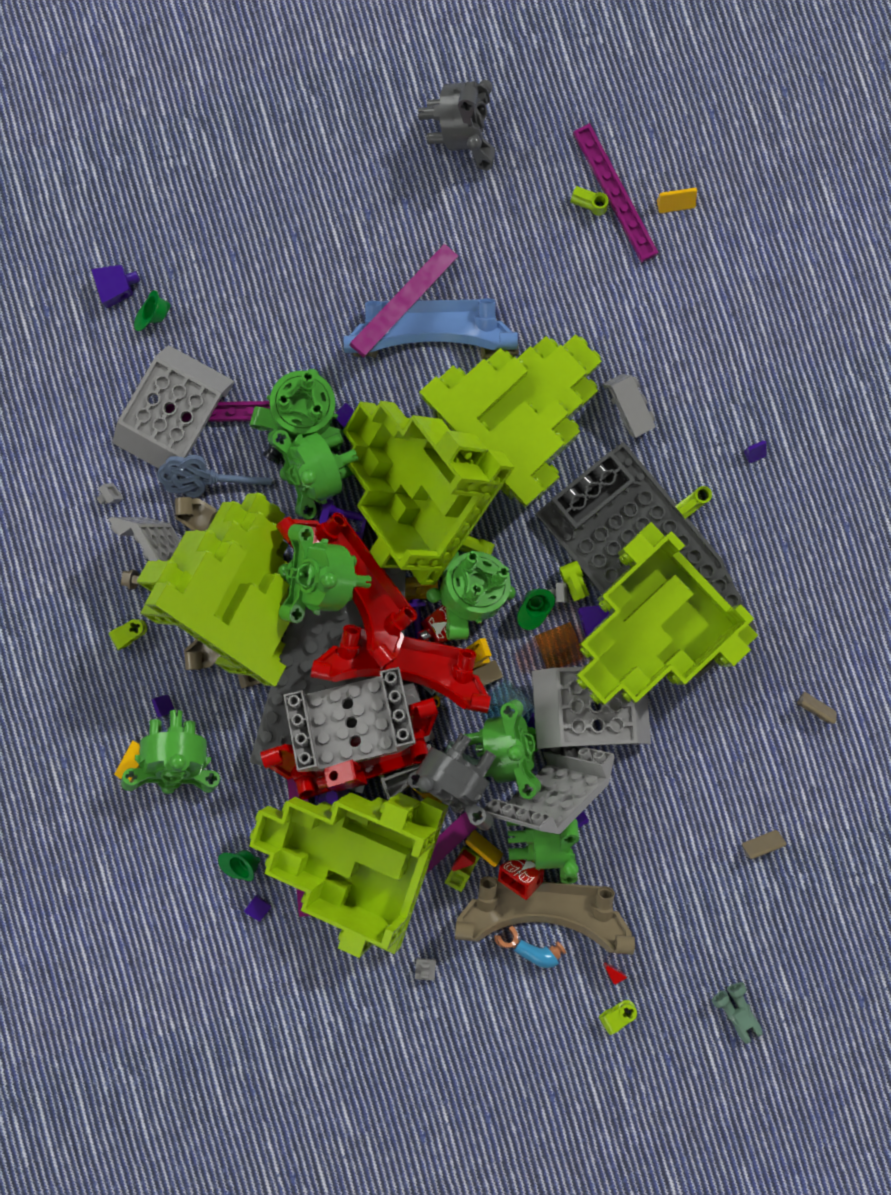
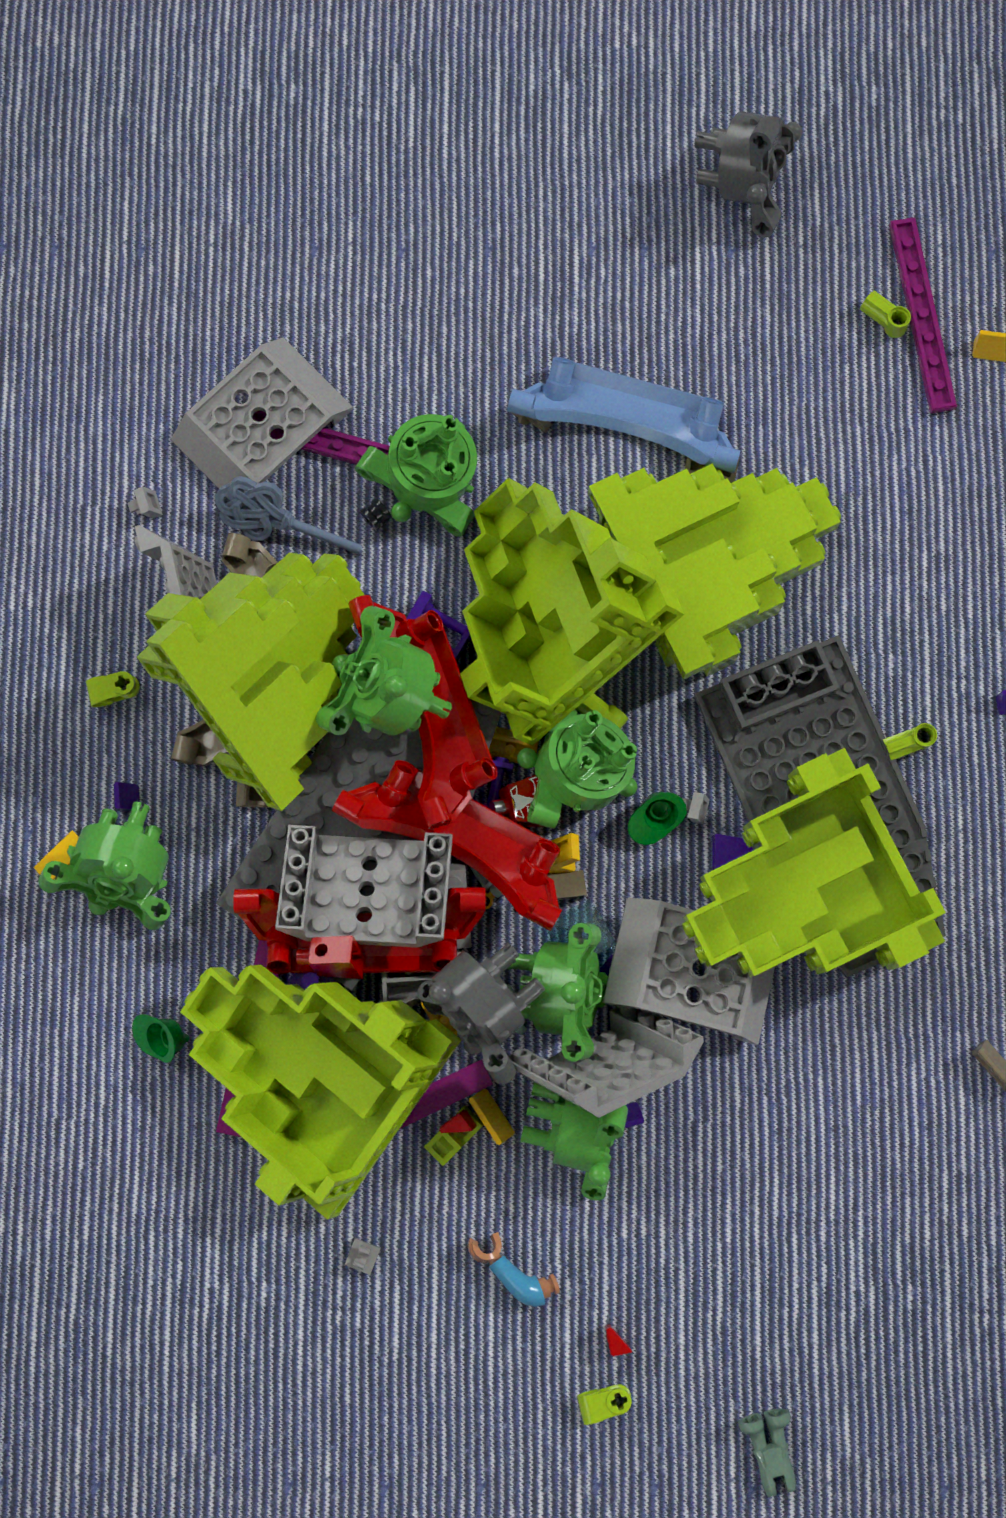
camera: 15 degrees right, 5 degrees down
dark purple torso [91,265,140,308] -> none
dark tan piece [121,570,140,590] -> none
green piece [134,290,171,331] -> none
dark purple slope [243,894,272,922] -> none
bright green piece [267,429,358,519] -> none
dark purple slope [335,403,354,428] -> none
magenta tile [349,244,458,358] -> none
dark tan panel [455,876,635,955] -> none
red torso [498,860,544,900] -> none
clear orange slope [534,622,583,669] -> none
lime piece [559,561,589,602] -> none
light grey wedge [602,374,656,438] -> none
dark tan slope [742,830,787,859] -> none

